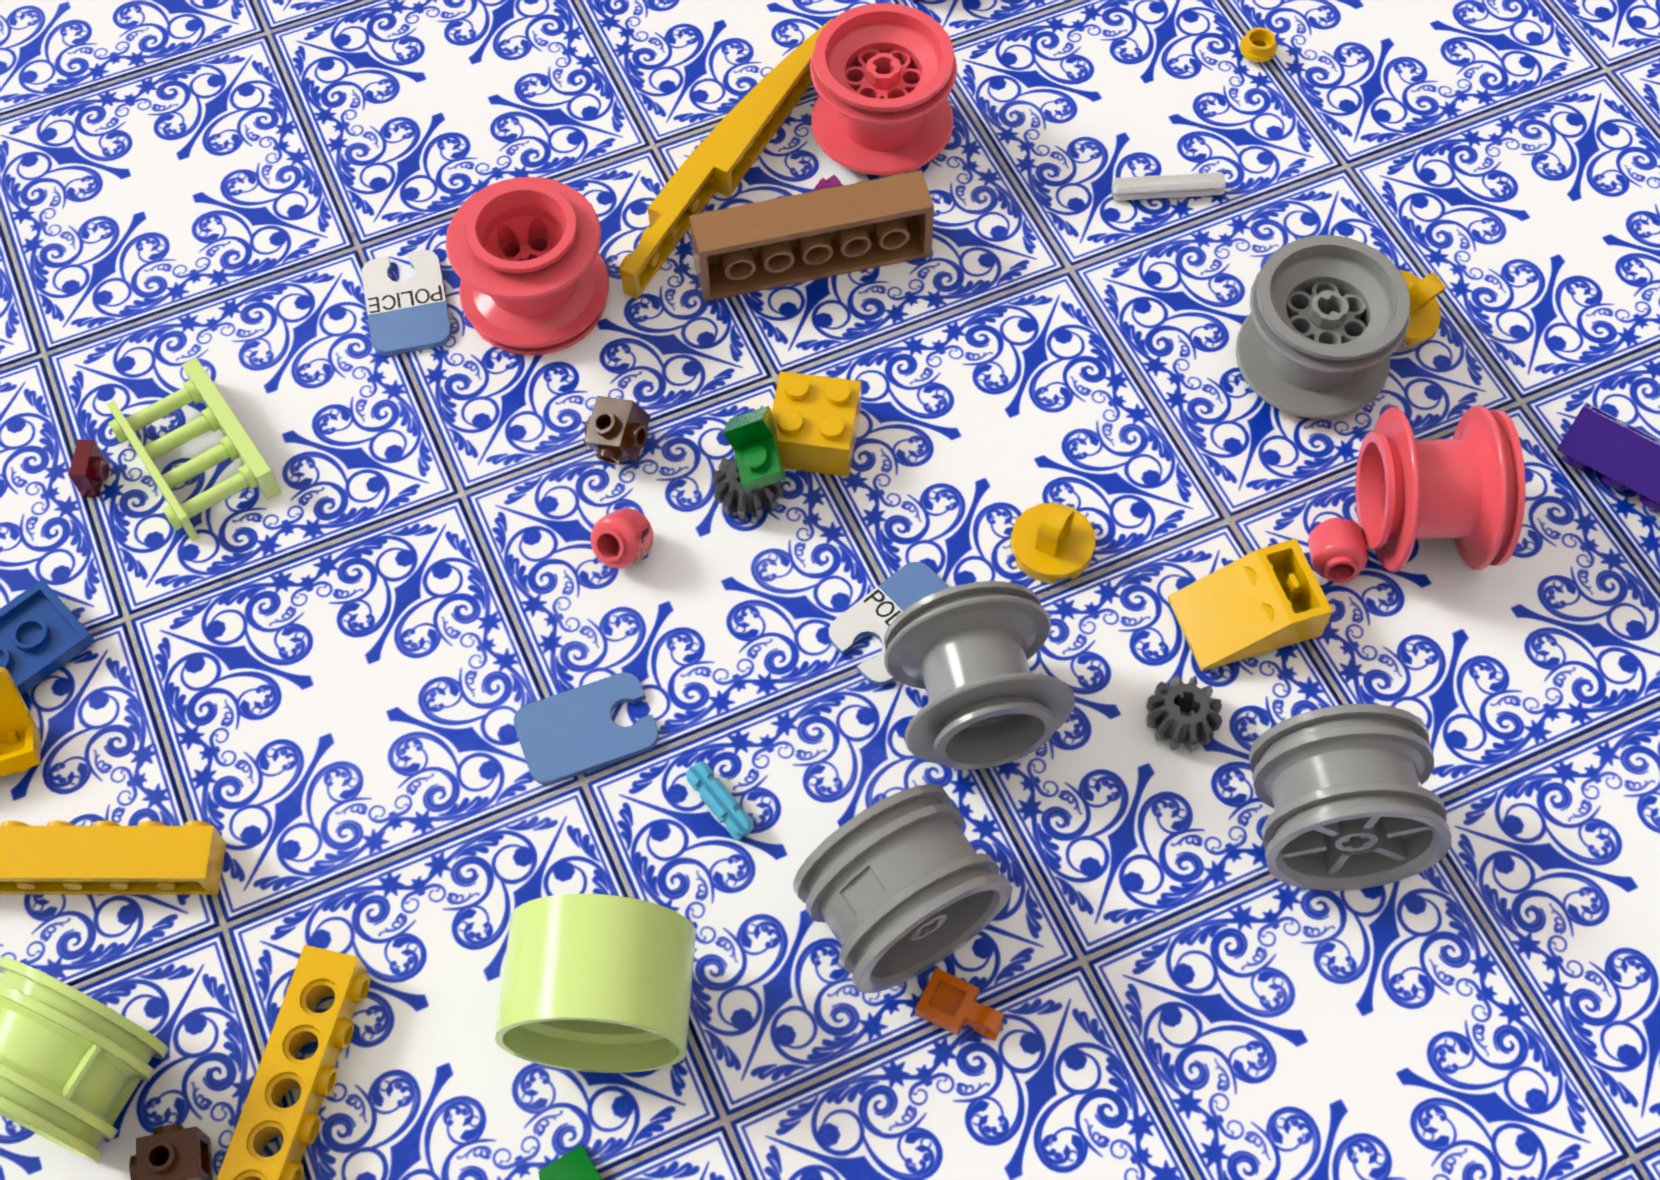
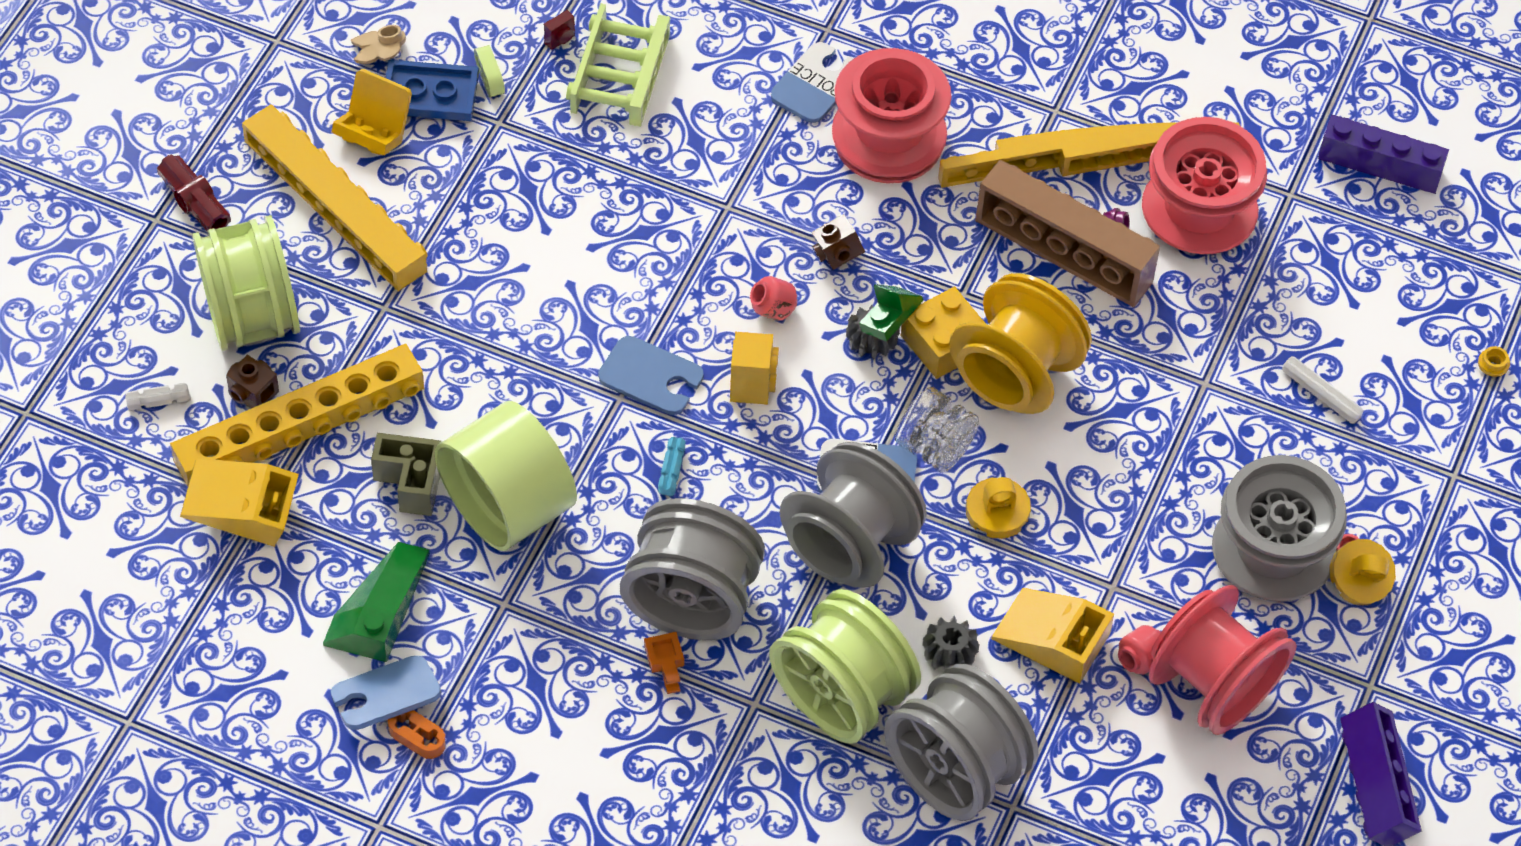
camera: 45 degrees right, 5 degrees down
none -> olive brick [371,432,442,516]
none -> yellowish green beam [474,45,505,97]
none -> yellow brick [730,331,779,405]
none -> yellowish green wheel [769,589,921,744]
none -> clear wheel [895,387,980,473]
none -> yellow wheel [949,273,1092,414]

